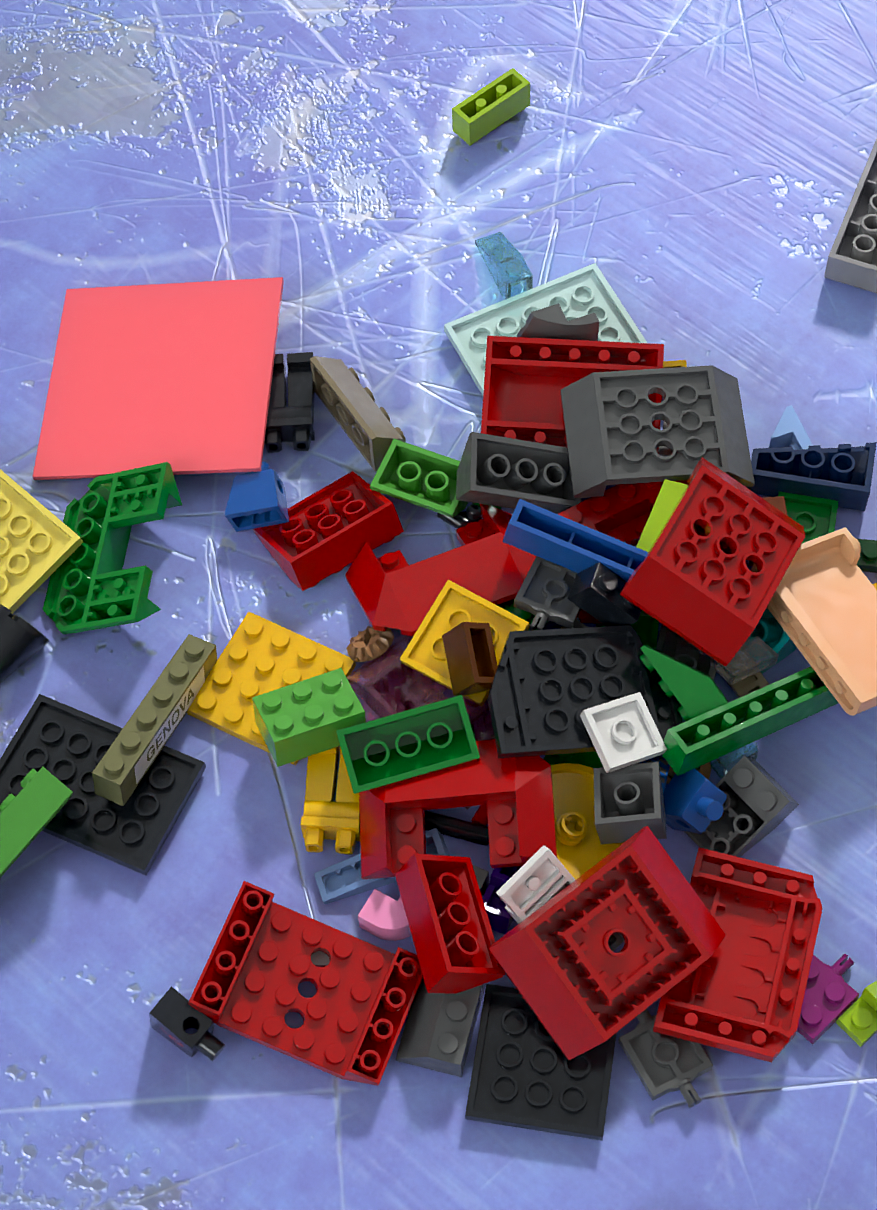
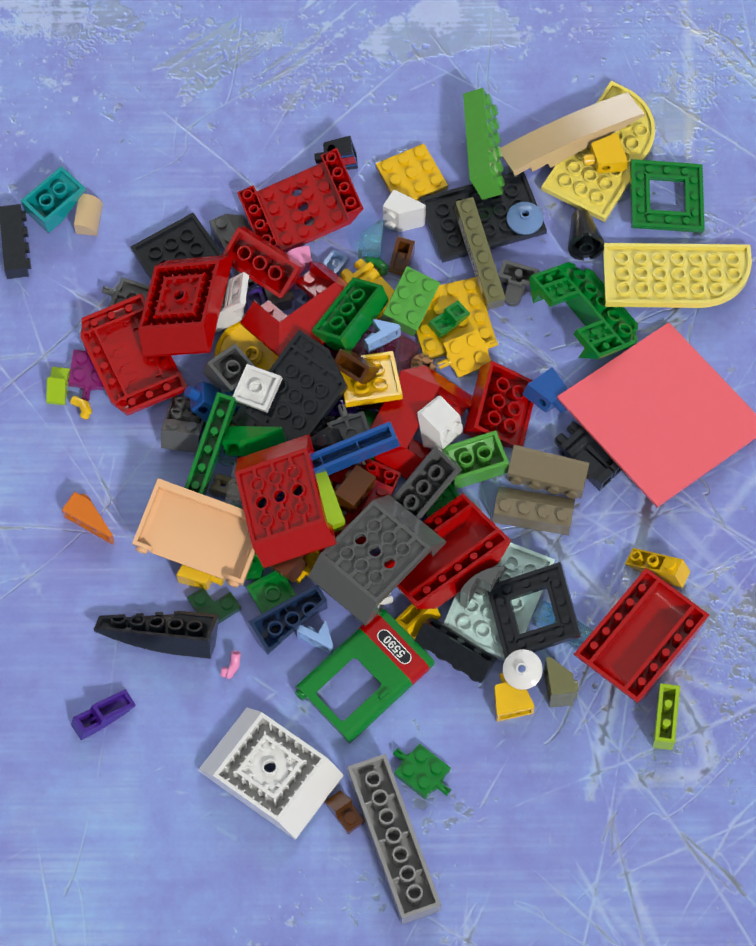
camera: 135 degrees right, 5 degrees up
none -> yellow arm [70,396,92,420]
none -> green piece [294,608,435,744]
none -> reddish brown brick [334,465,376,514]
none -> clear light blue slope [355,219,384,259]
none -> light blue slope [364,319,401,354]
none -> green arm [365,257,389,275]
none -> yellow plate [375,143,448,201]
none -> white slope [383,190,426,232]
none -> reddish brown slope [388,236,415,276]
none -> green plate [393,743,452,799]
none -> black brick [414,616,497,683]
none -> white slope [417,396,463,449]
none -> green slope [428,301,470,338]
none -> yellow plate [437,329,498,379]
none -> black plate [488,562,582,659]
none -> dark tan slope [493,486,575,536]
none -> yellow torso [494,673,535,722]
none -> dark grey brick [498,259,540,307]
none -> white dish [503,650,543,690]
none -> medium blue dish [507,202,543,235]
none -> olive slope [544,657,578,708]
none -> red slope [574,568,709,703]
none -> yellow slope [625,548,690,588]

